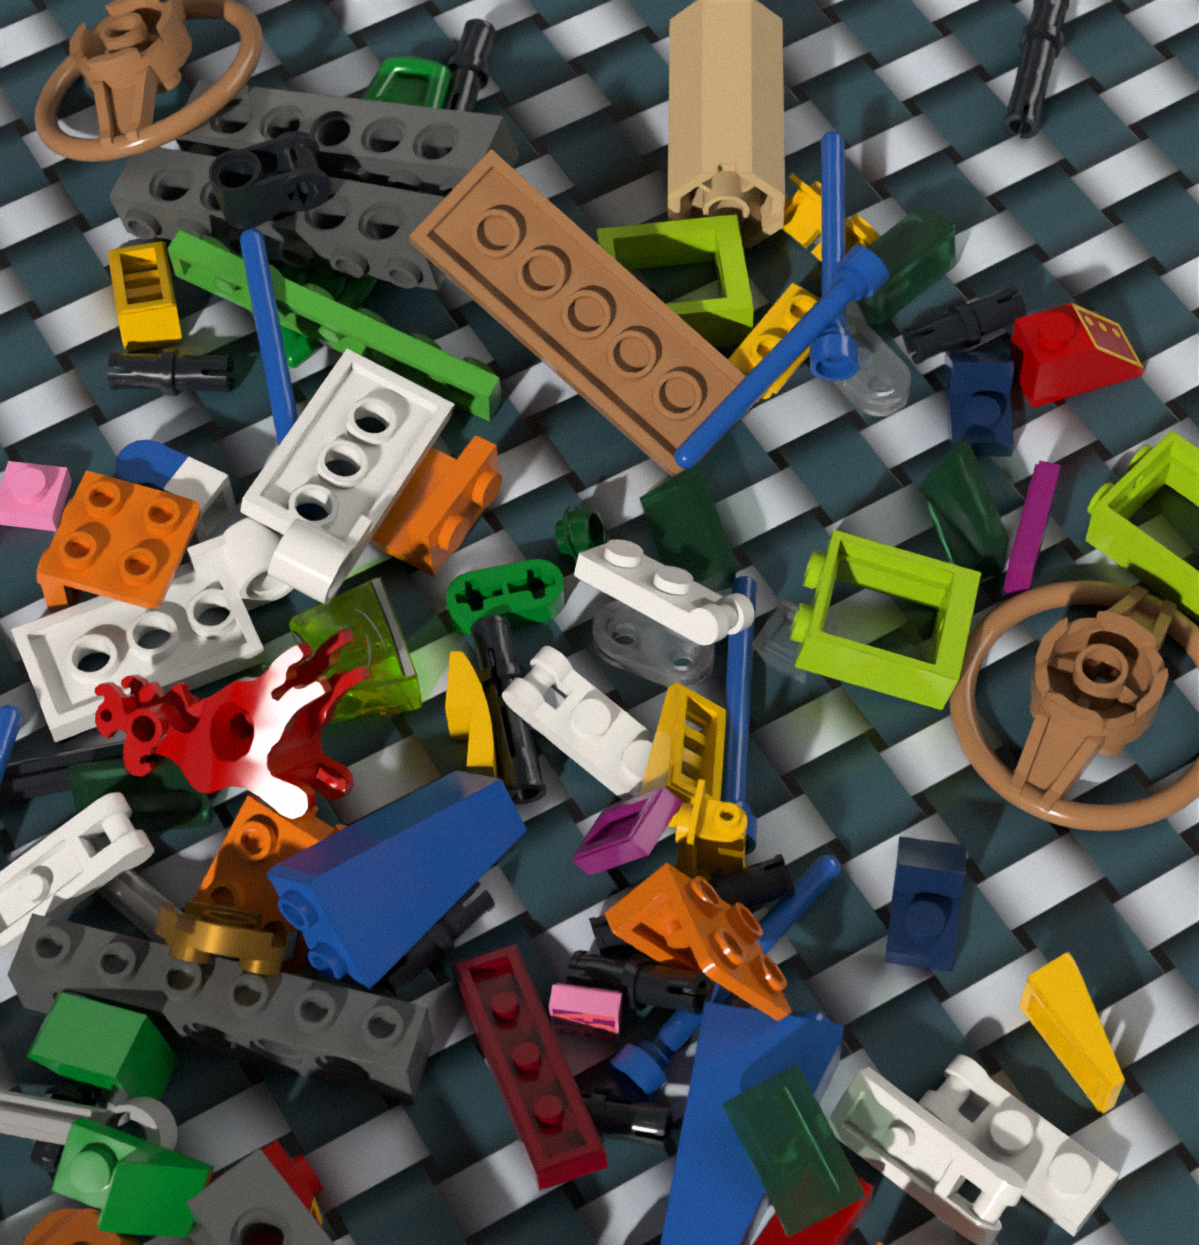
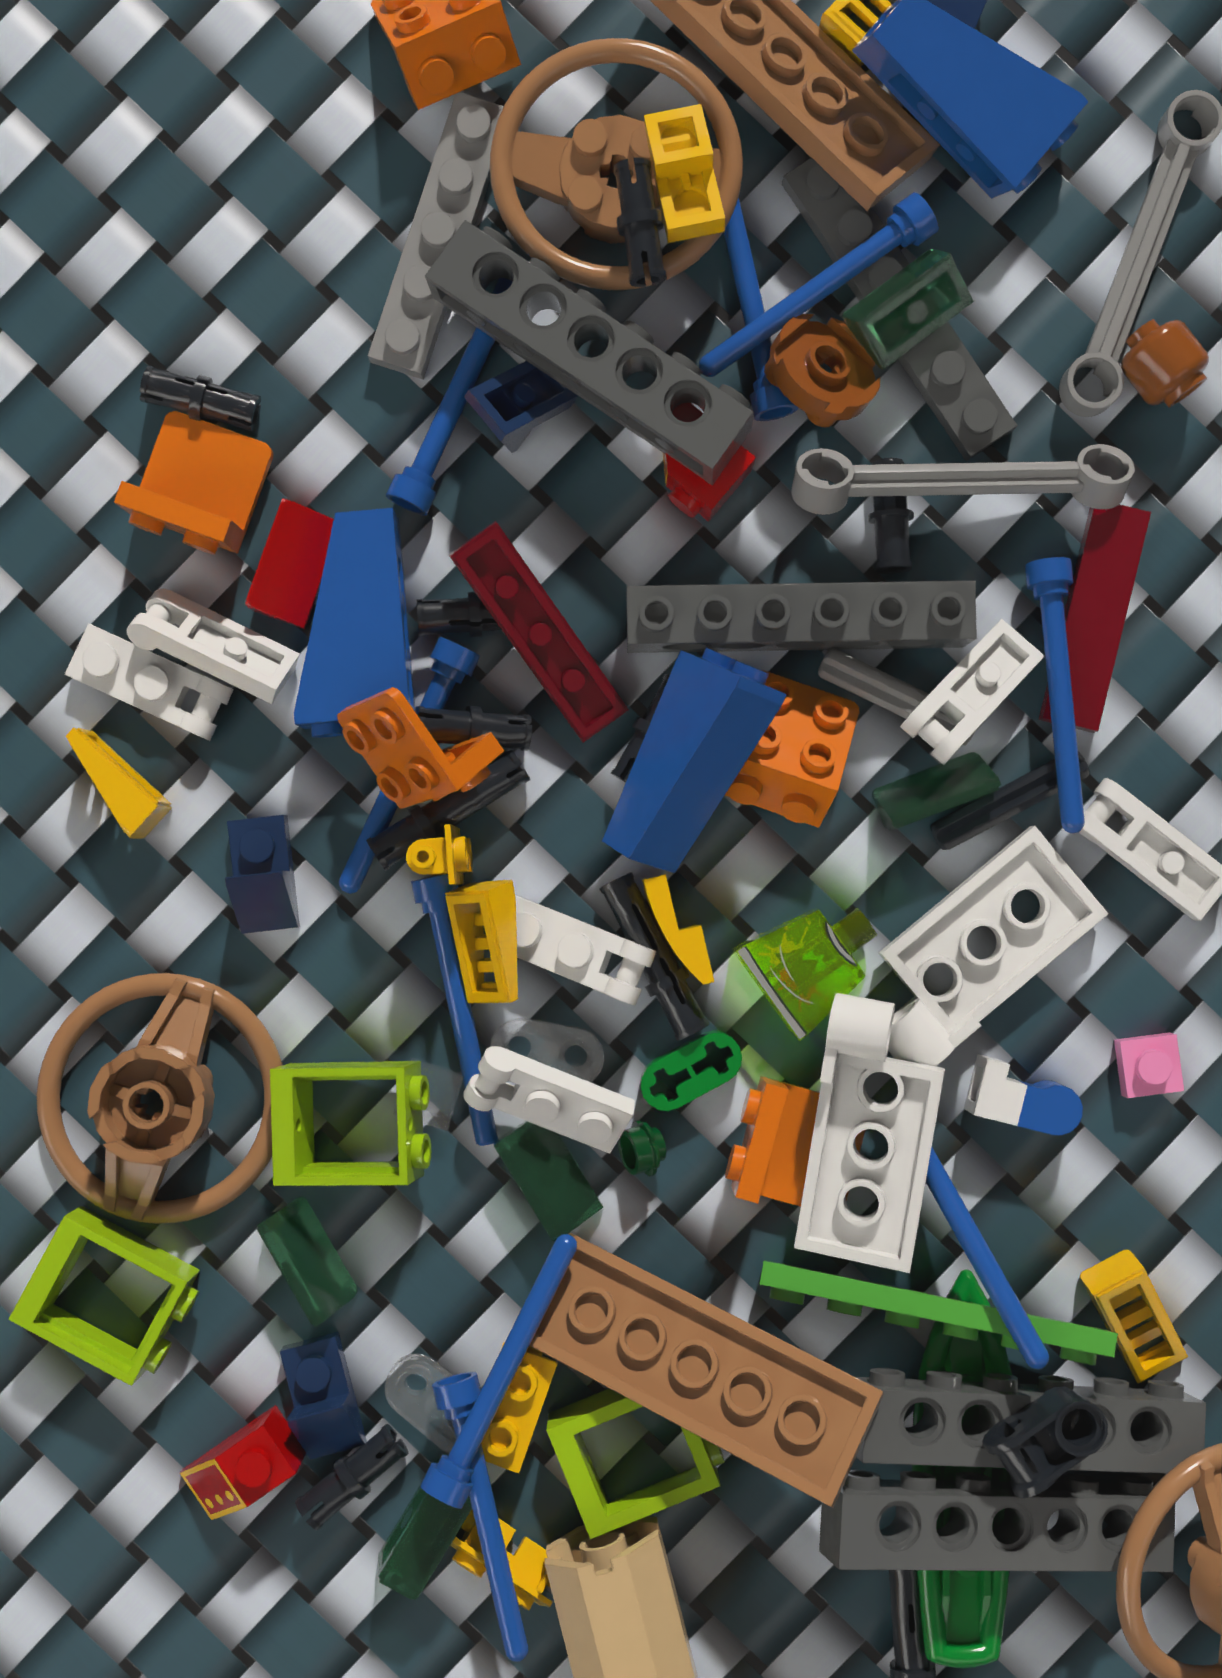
camera: 160 degrees right, 30 degrees up
green slope [26,992,180,1114] -> none
orange bracket [36,470,201,612] -> none
green slope [51,1117,214,1238] -> none
red animal [94,628,372,819] -> none
black pin [107,349,233,396] -> none
pearl gold plate [155,901,298,975] -> none
bright pink tile [549,983,623,1042] -> none
magenta tile [572,787,682,876] -> none
clear green slope [722,1065,865,1237] -> none
magenta tile [1003,460,1061,597] -> none

